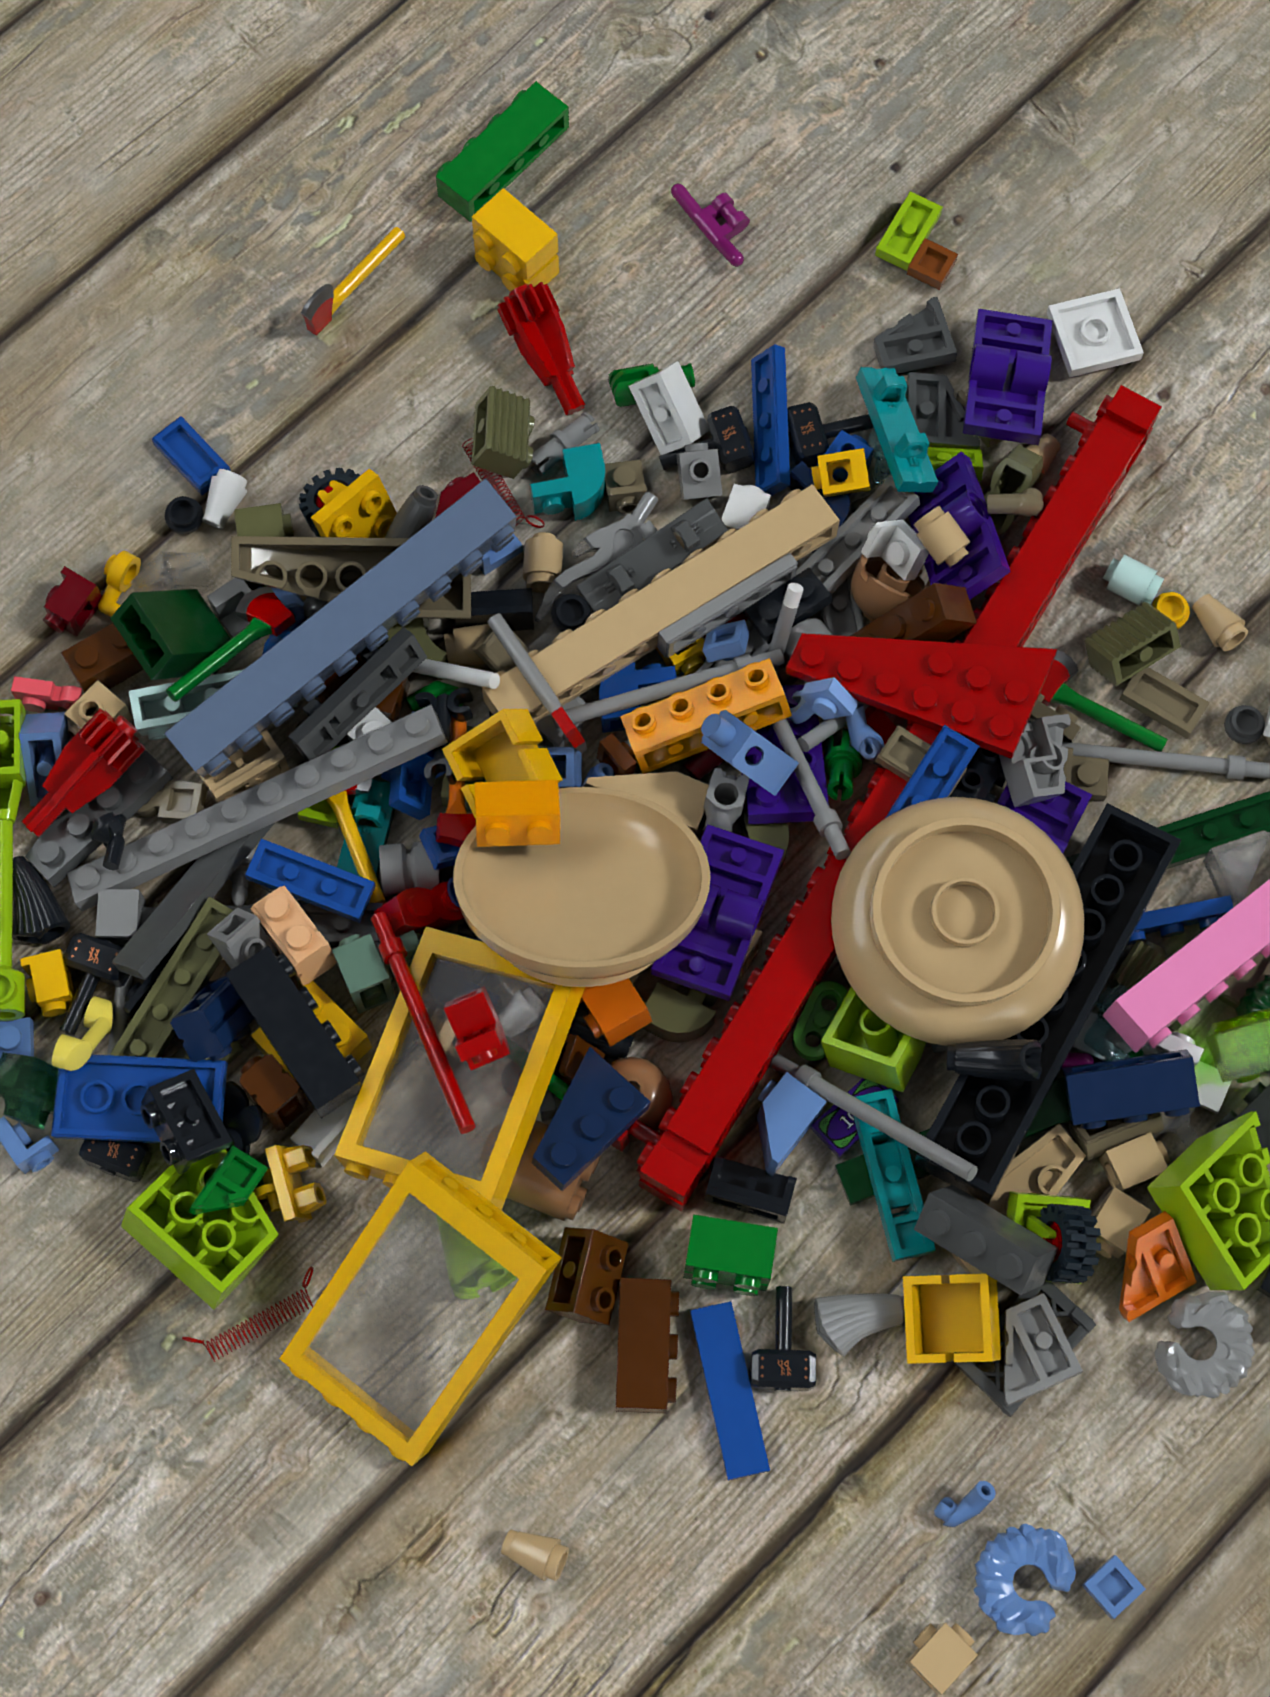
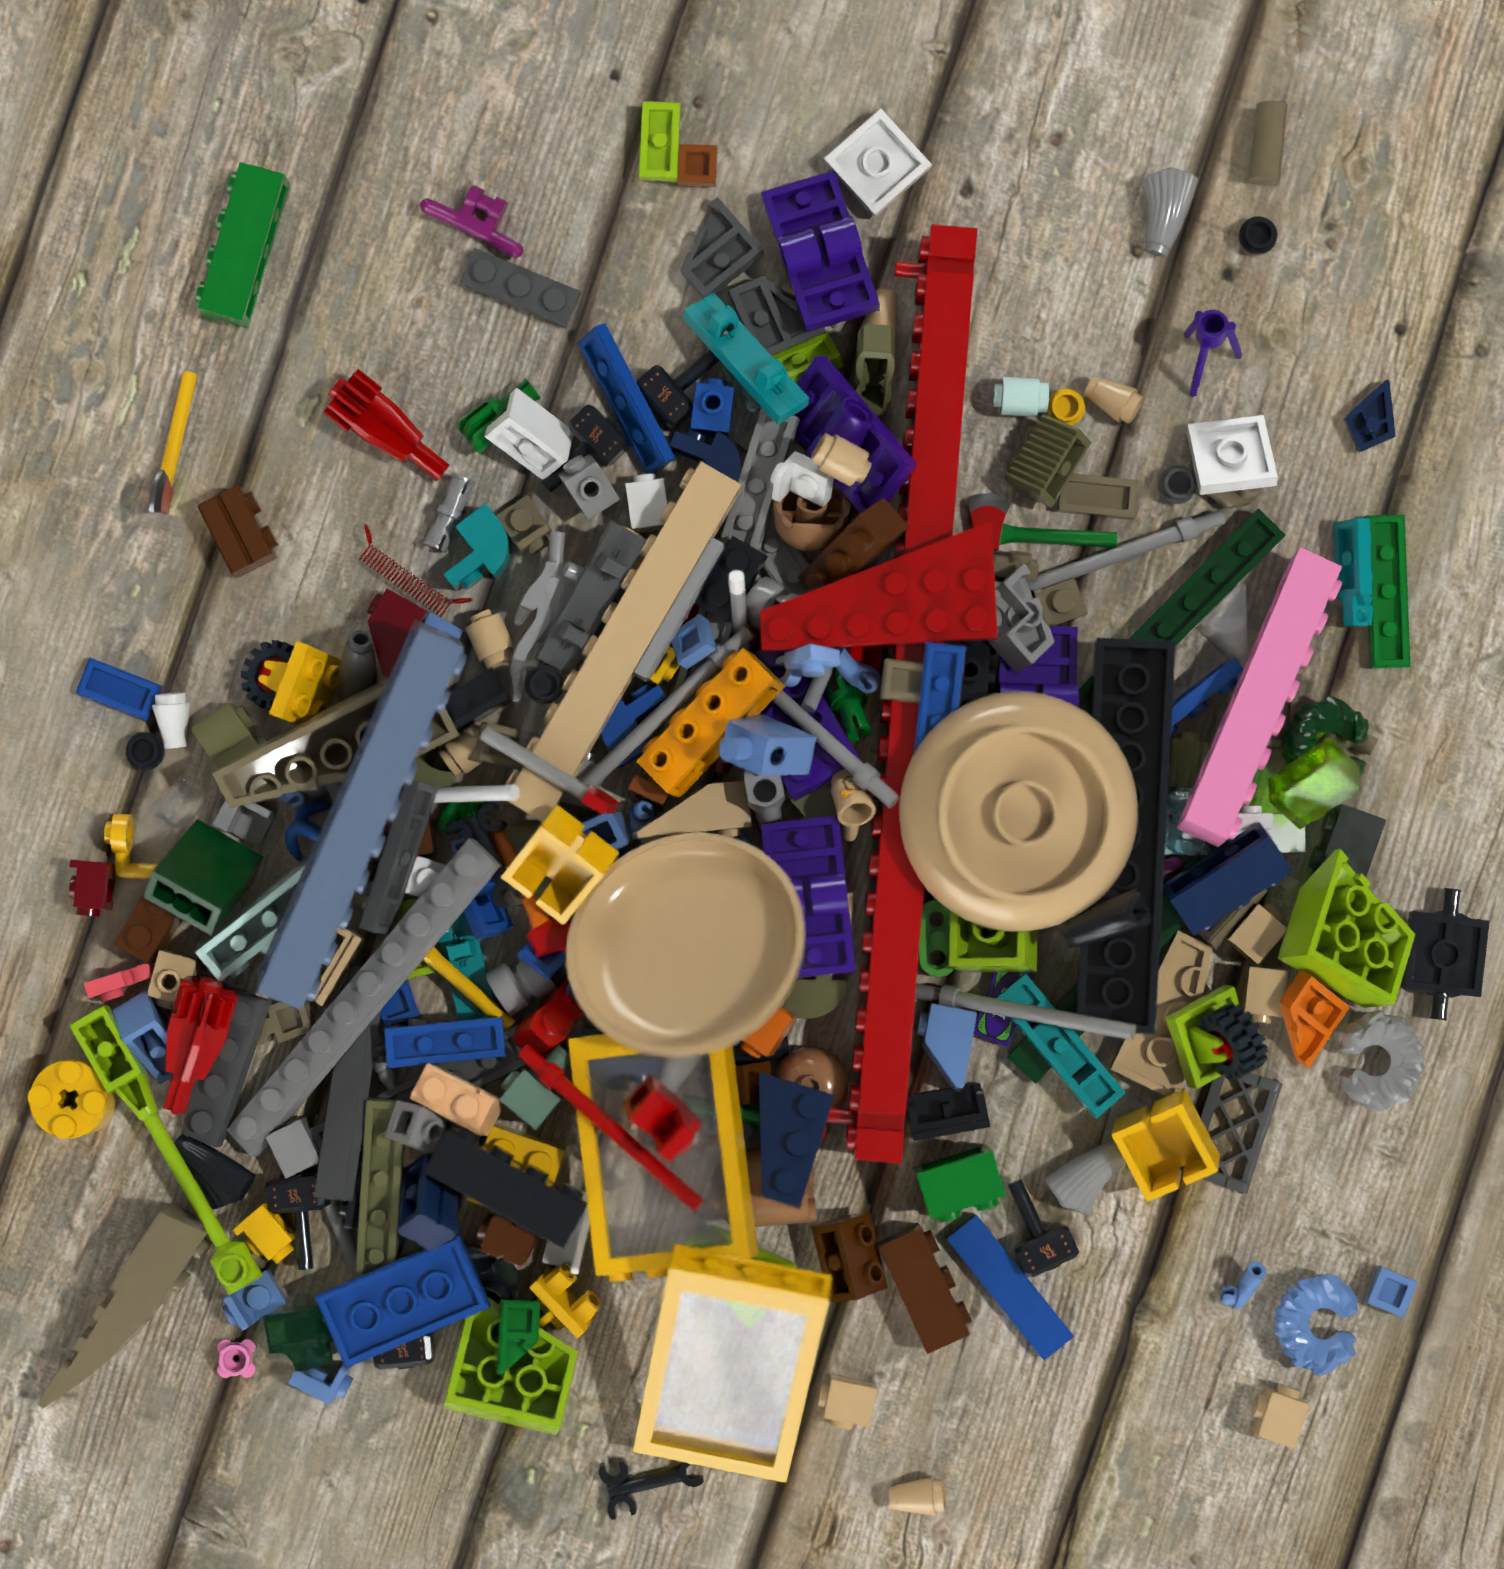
camera: 25 degrees left, 15 degrees up
light yellow bar [52,996,113,1071] -> none
black plate [90,812,127,870] -> none
black bracket [140,1069,233,1175] -> none
piece [166,586,296,702] -> none
red piece [182,1266,314,1362] -> none
olive brick [471,386,535,479] -> none
yellow piece [472,188,559,292] -> none
light orange brick [475,780,560,847] -> none
yellow brick [811,448,870,498] -> none
dark grey brick [914,1185,1059,1295] -> none
dark tan arm [987,488,1044,517] -> none
light grey wing [1004,1293,1083,1407] -> none
none -> reddish brown brick [197,485,279,578]
none -> blue tile [380,979,421,1029]
none -> dark grey plate [460,248,581,328]
none -> black bar [599,1458,704,1520]
none -> tan brick [817,1374,877,1430]
none -> tan piece [831,769,876,842]

